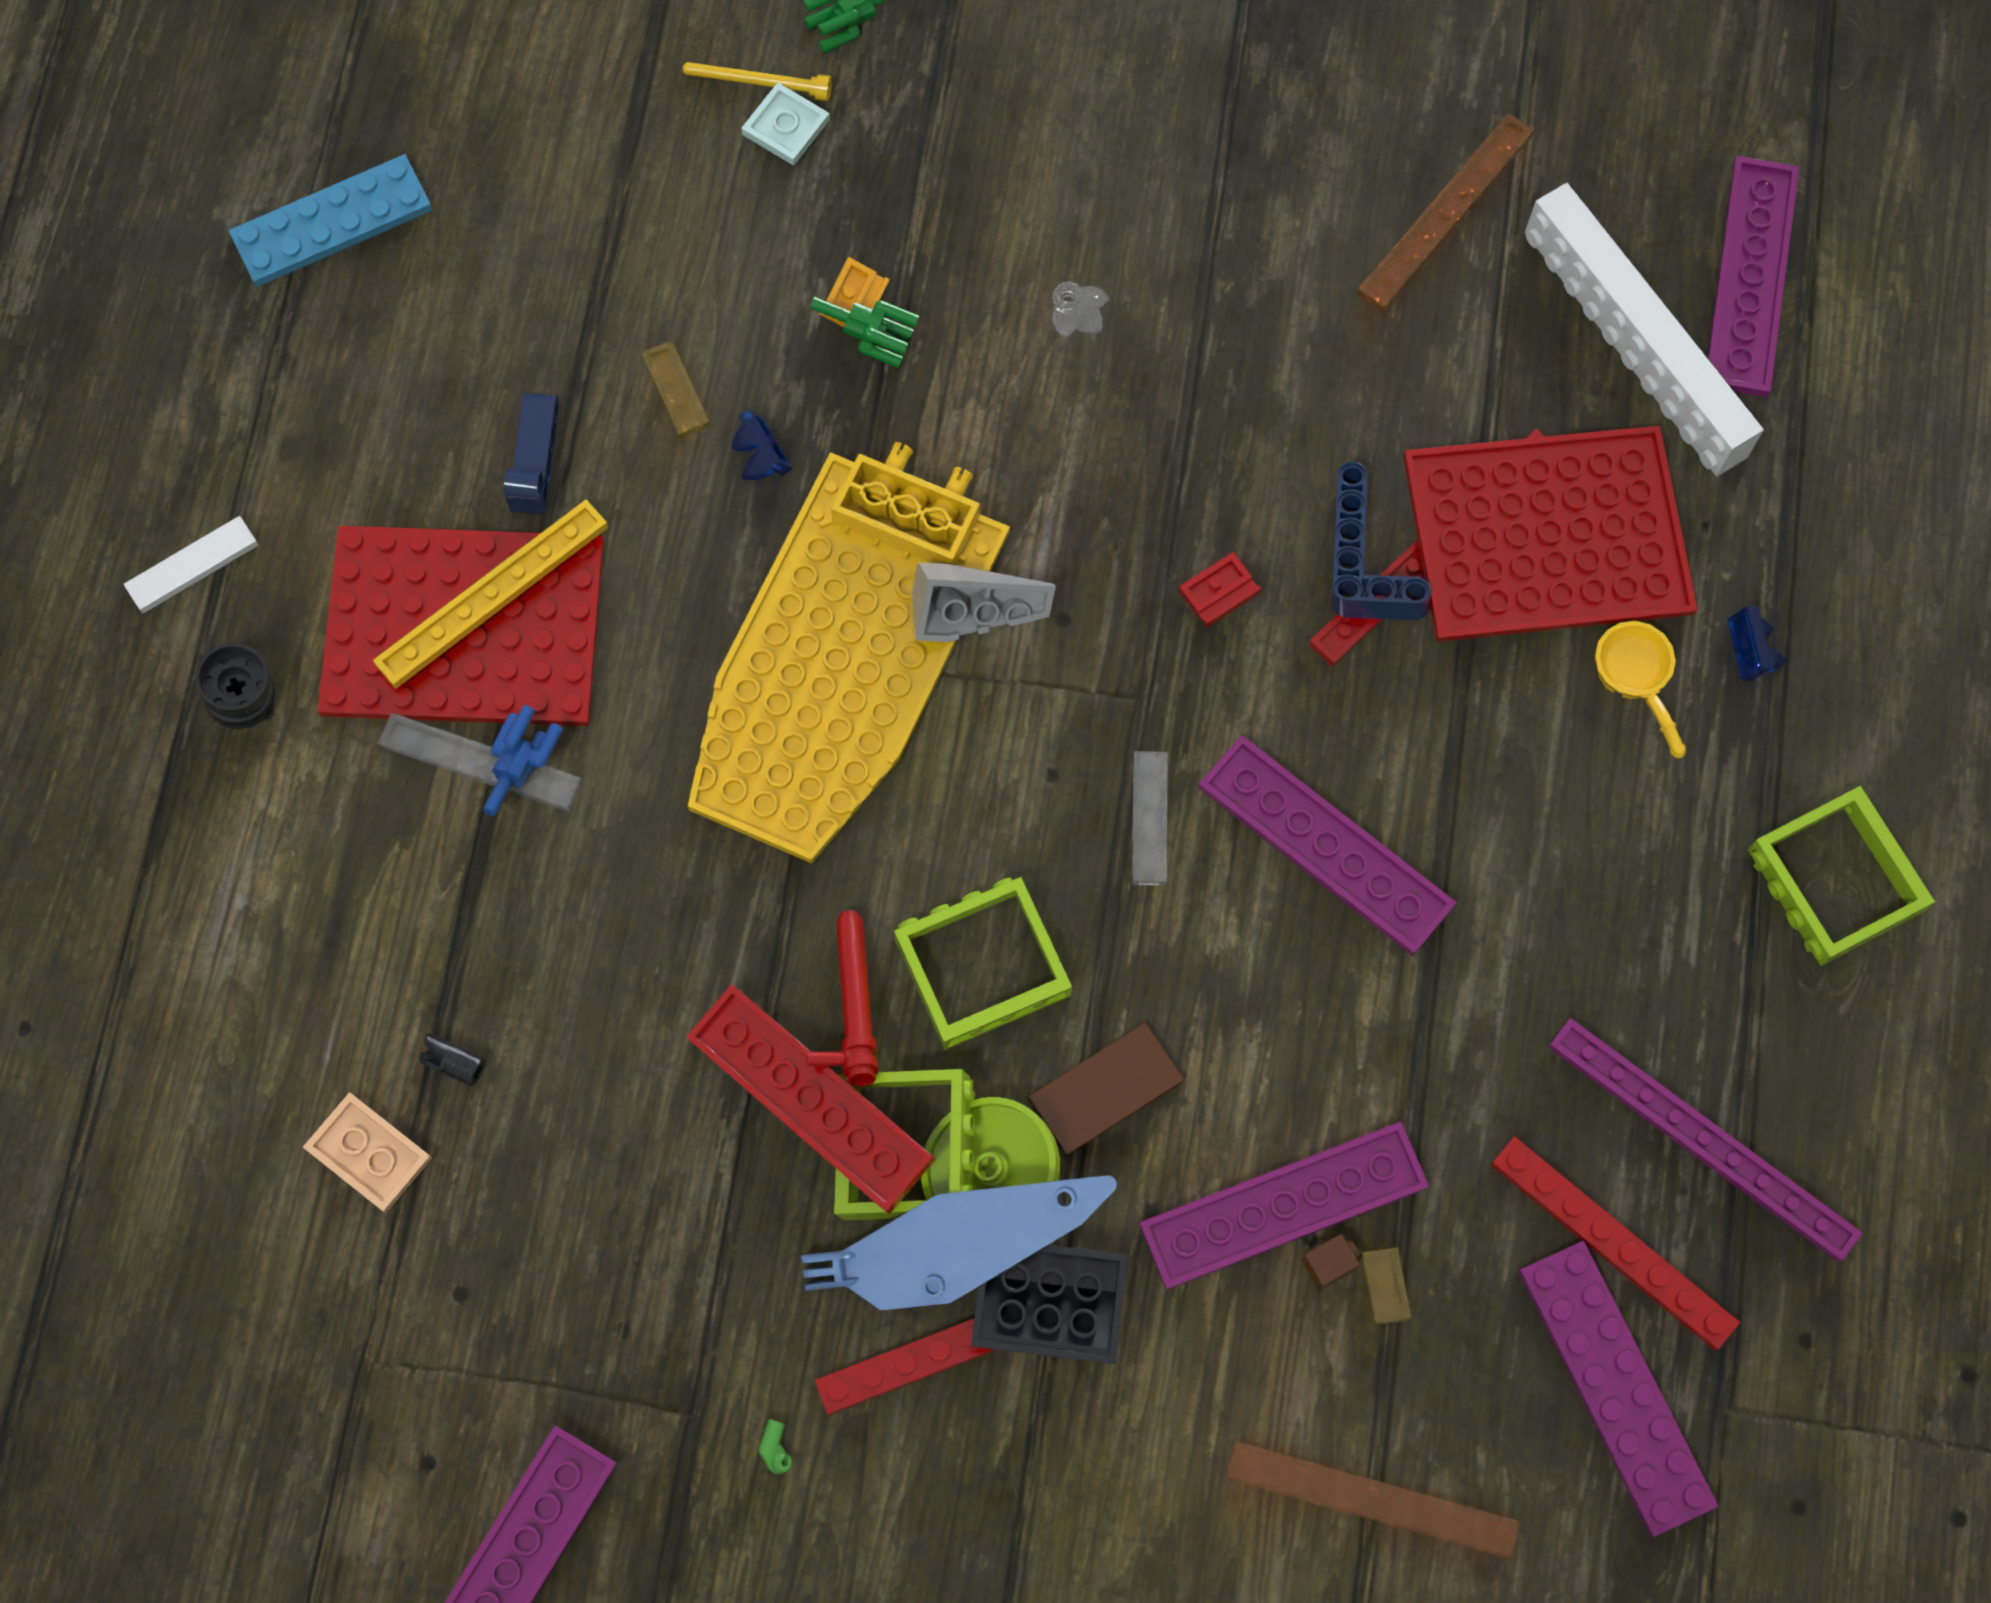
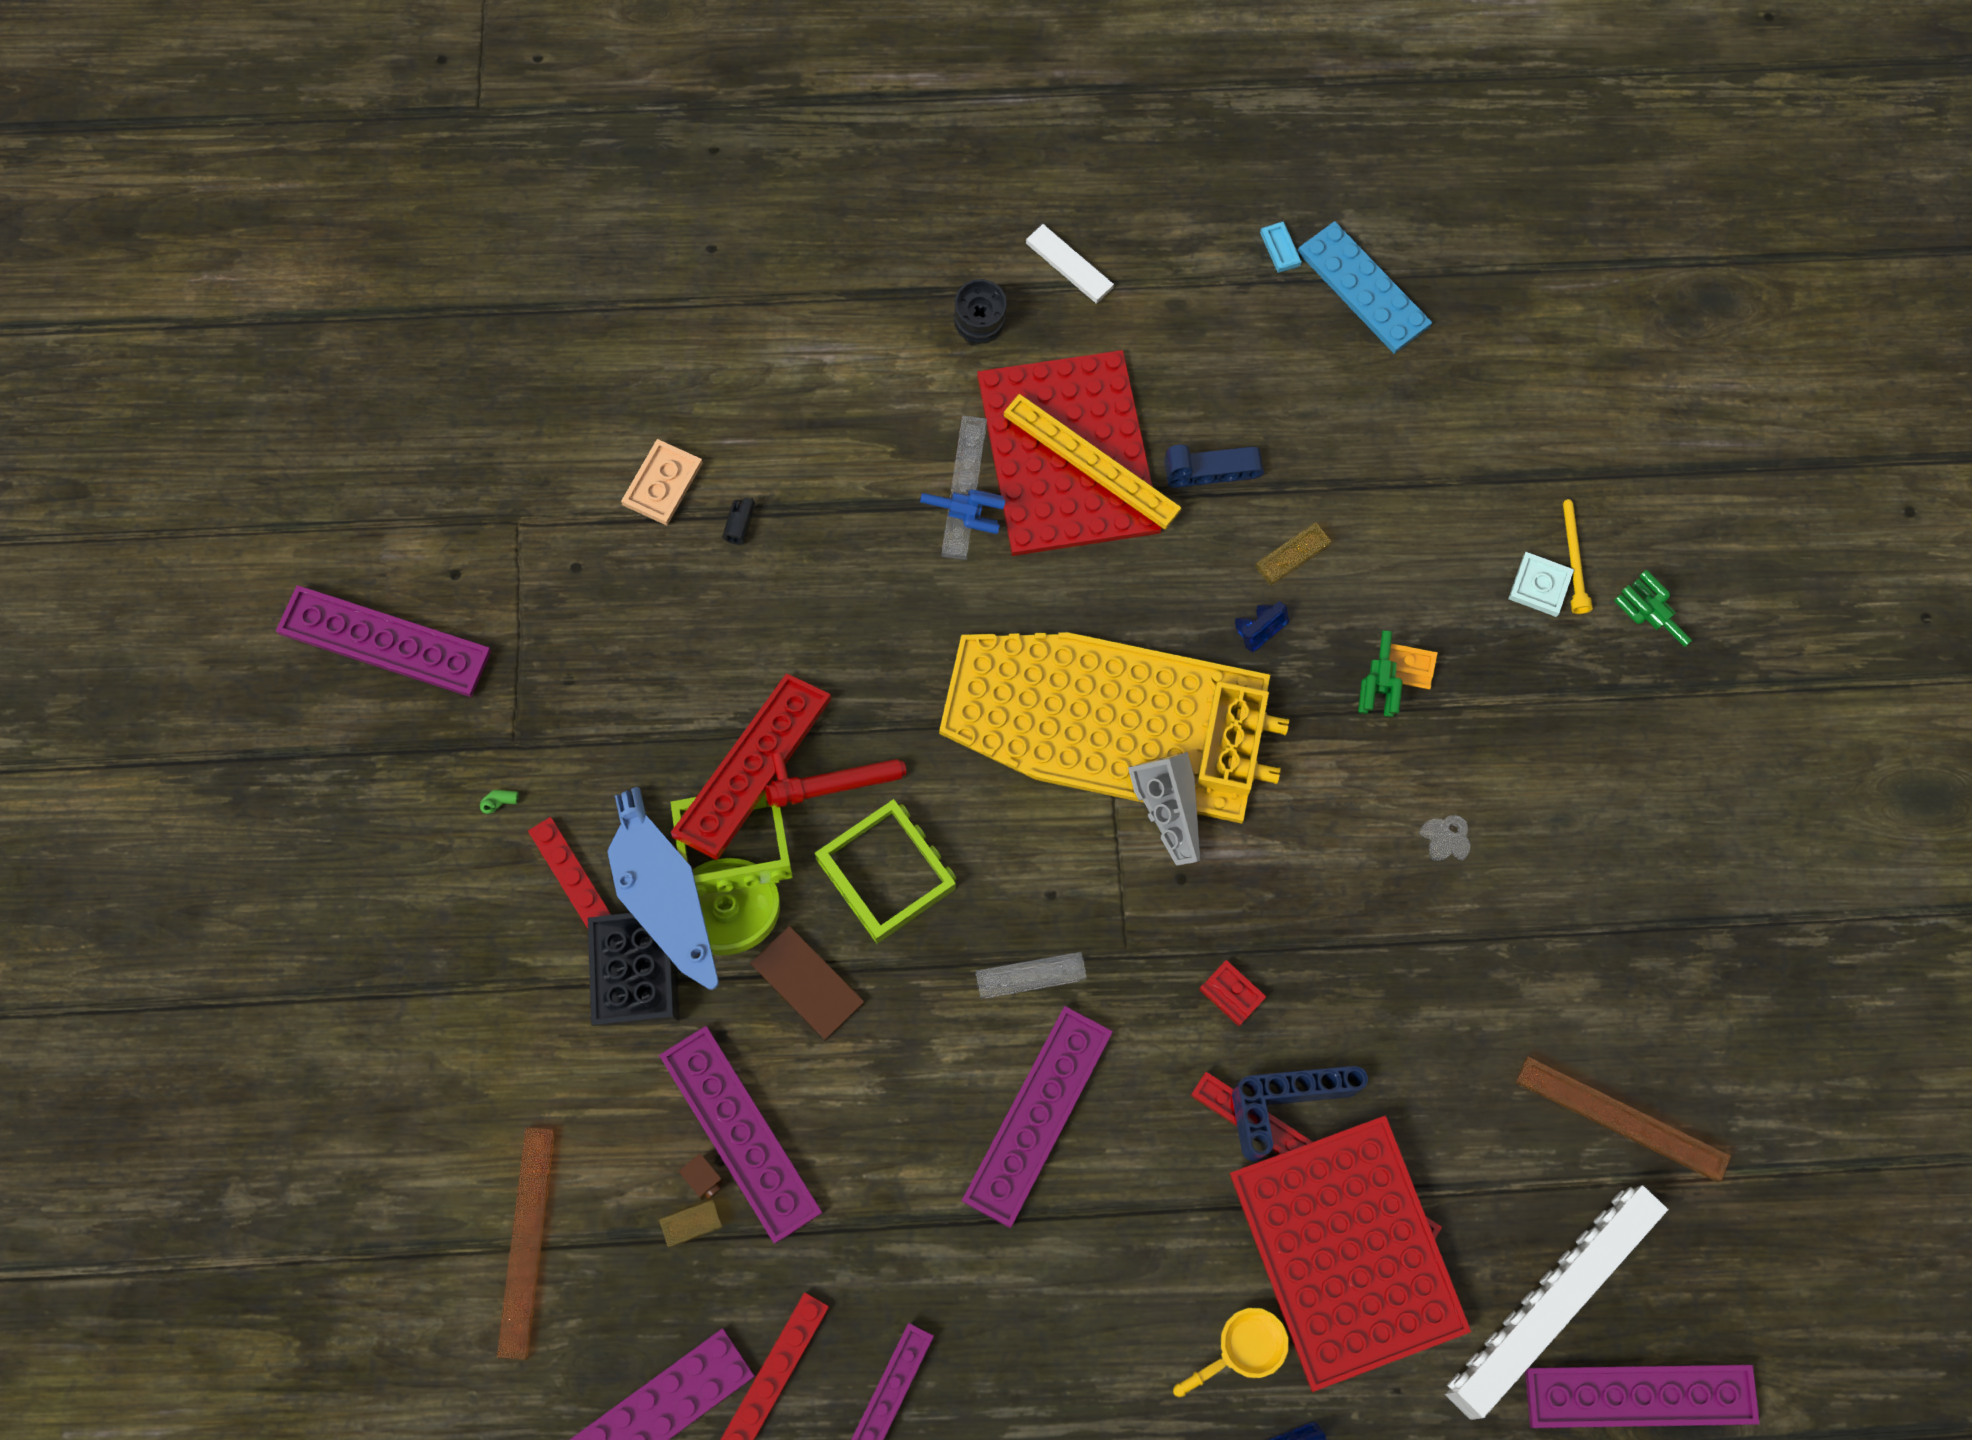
camera: 75 degrees right, 0 degrees up
none -> medium azure tile [1260,222,1301,273]

